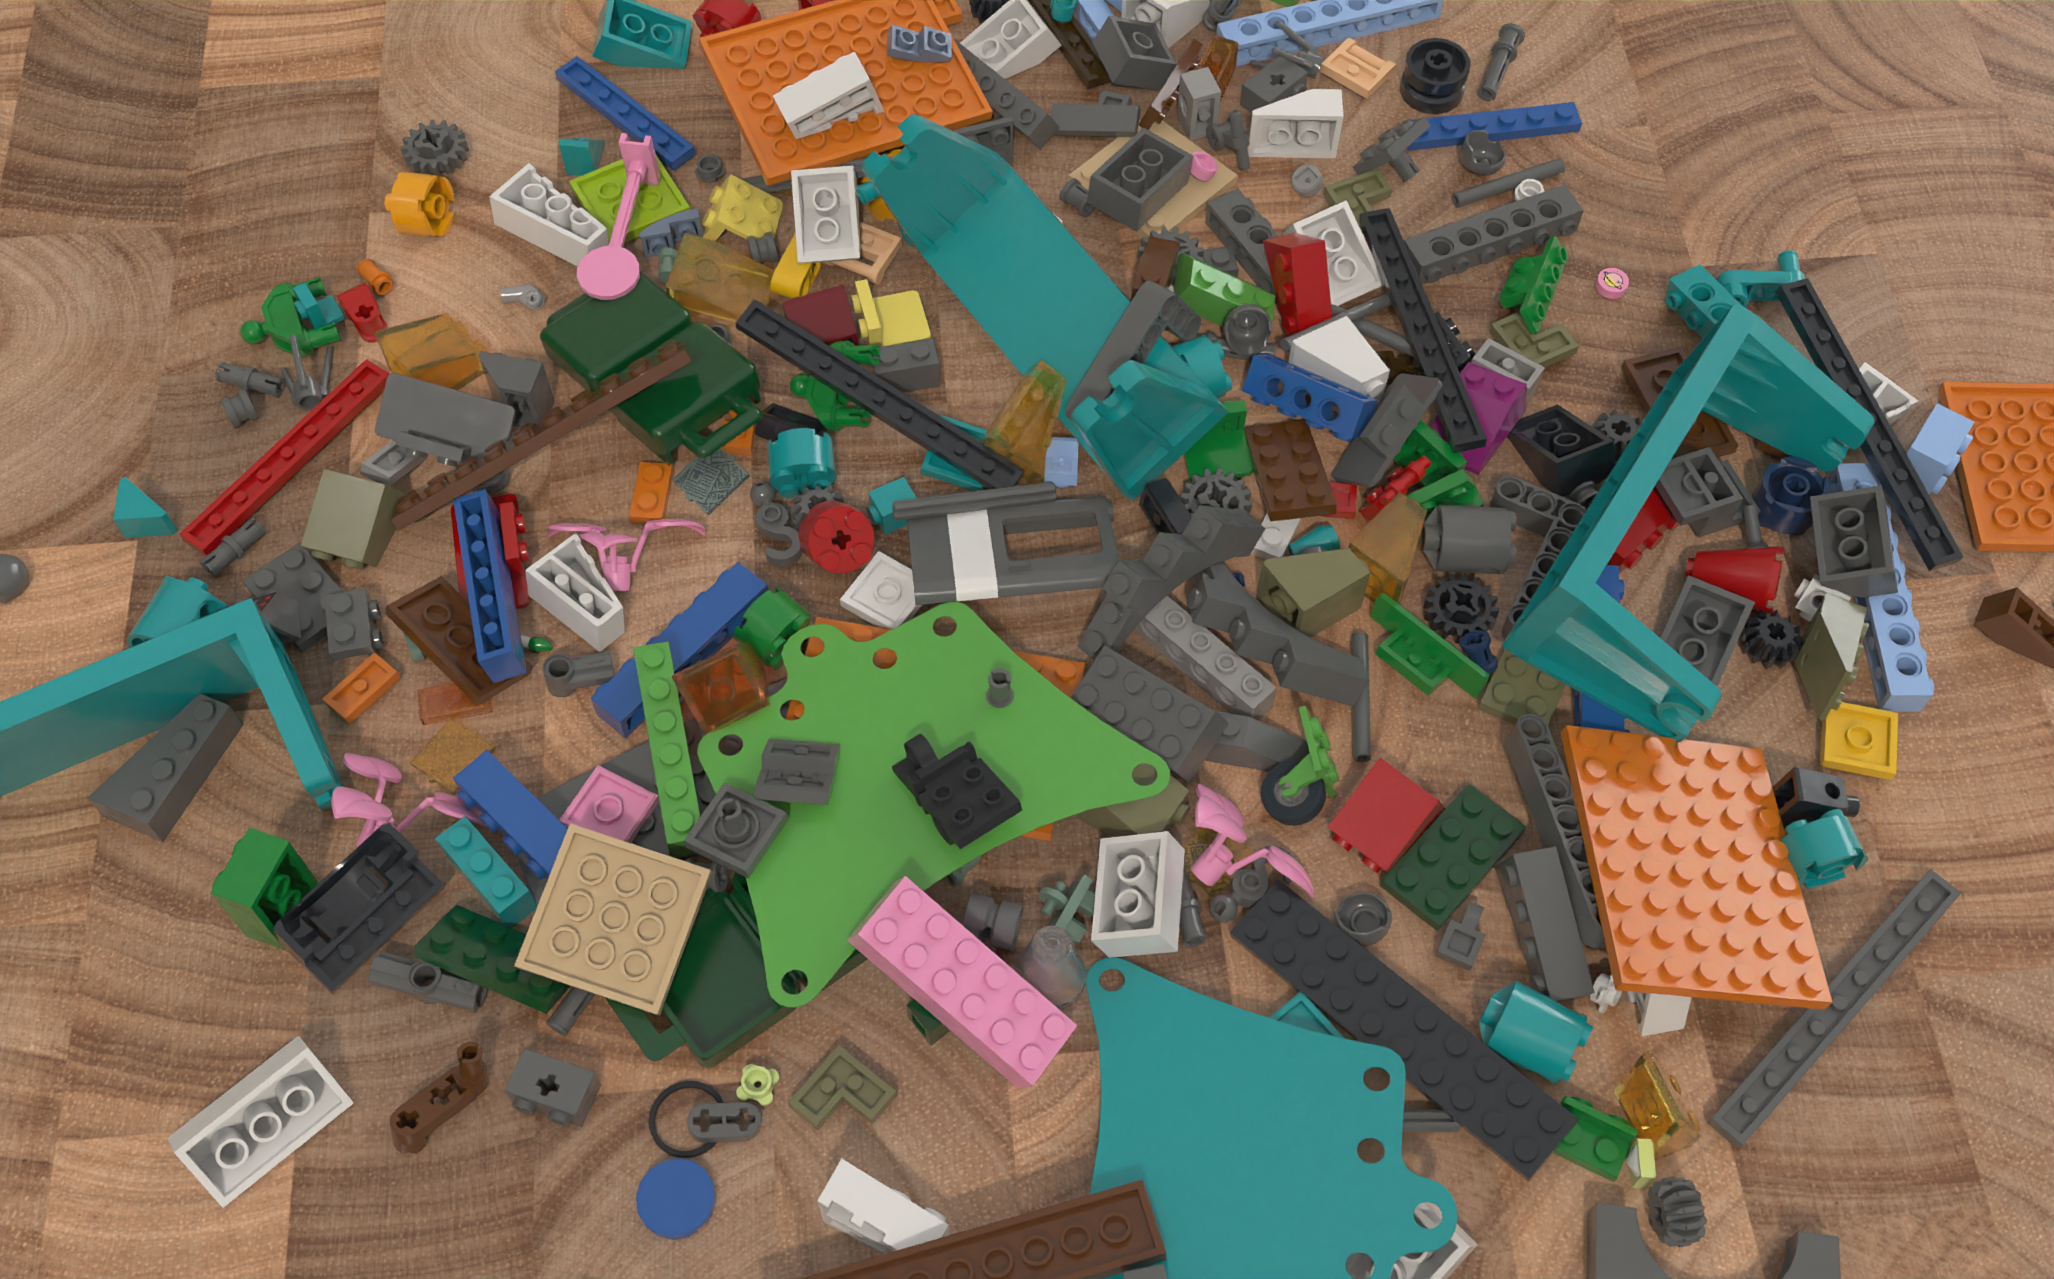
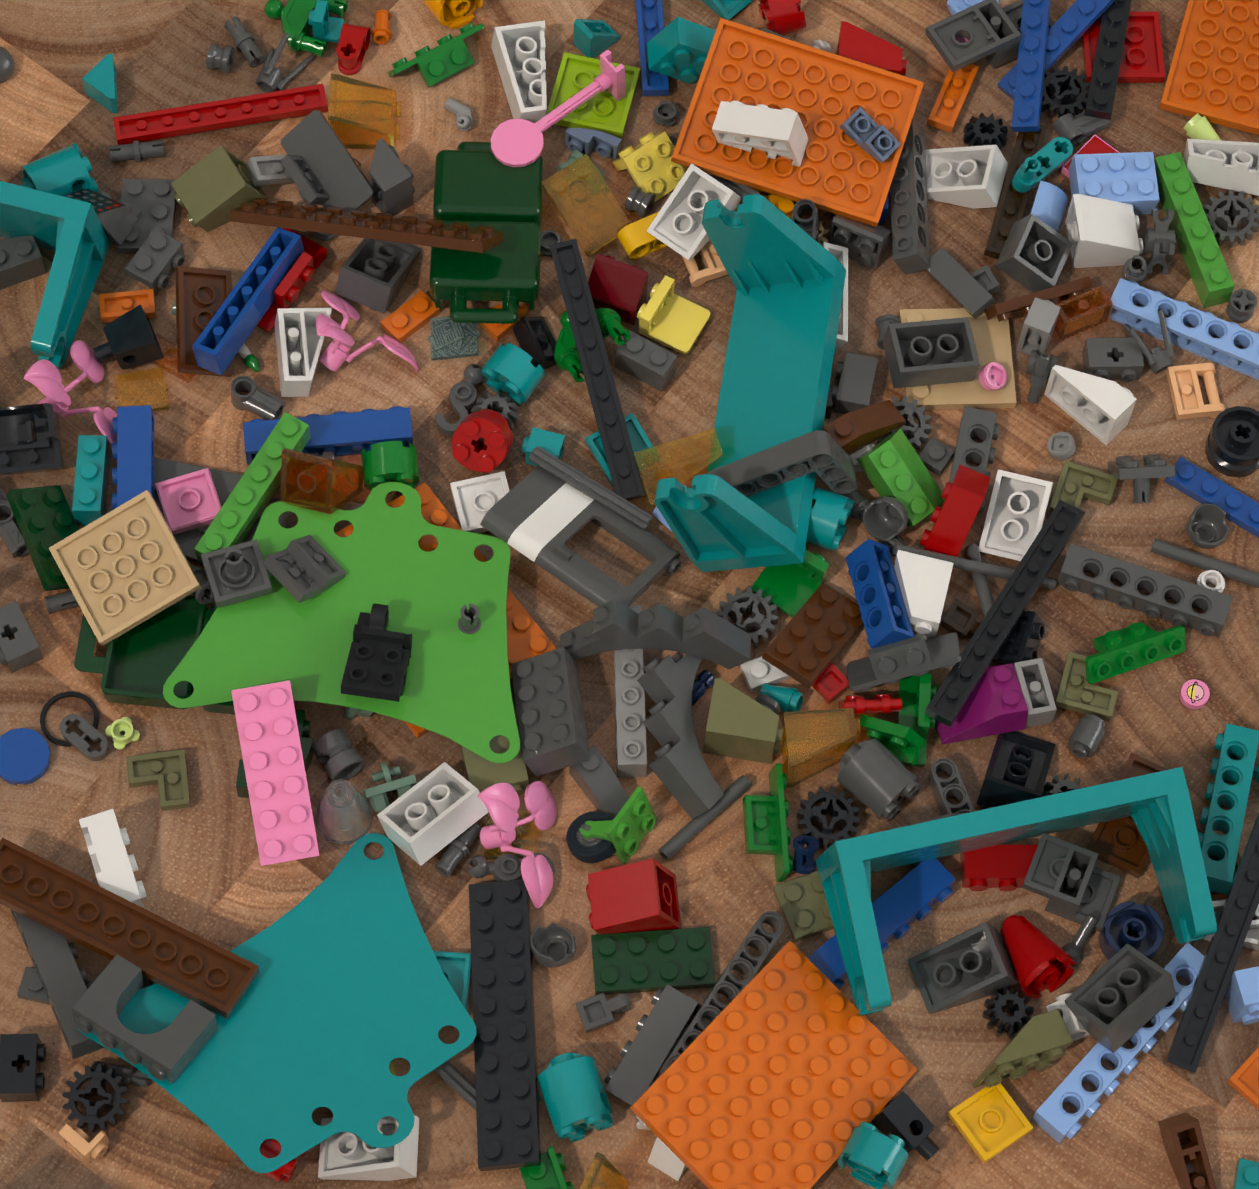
camera: 40 degrees right, 5 degrees up
black slope [1139,478,1192,534] -> none
none -> black torso [94,305,164,370]
none -> dark grey slope [335,238,421,314]
none -> green bracket [387,22,484,87]
none -> teal brick [647,17,716,84]
none -> dark grey brick [831,352,878,414]
none -> dark grey brick [1068,714,1106,759]

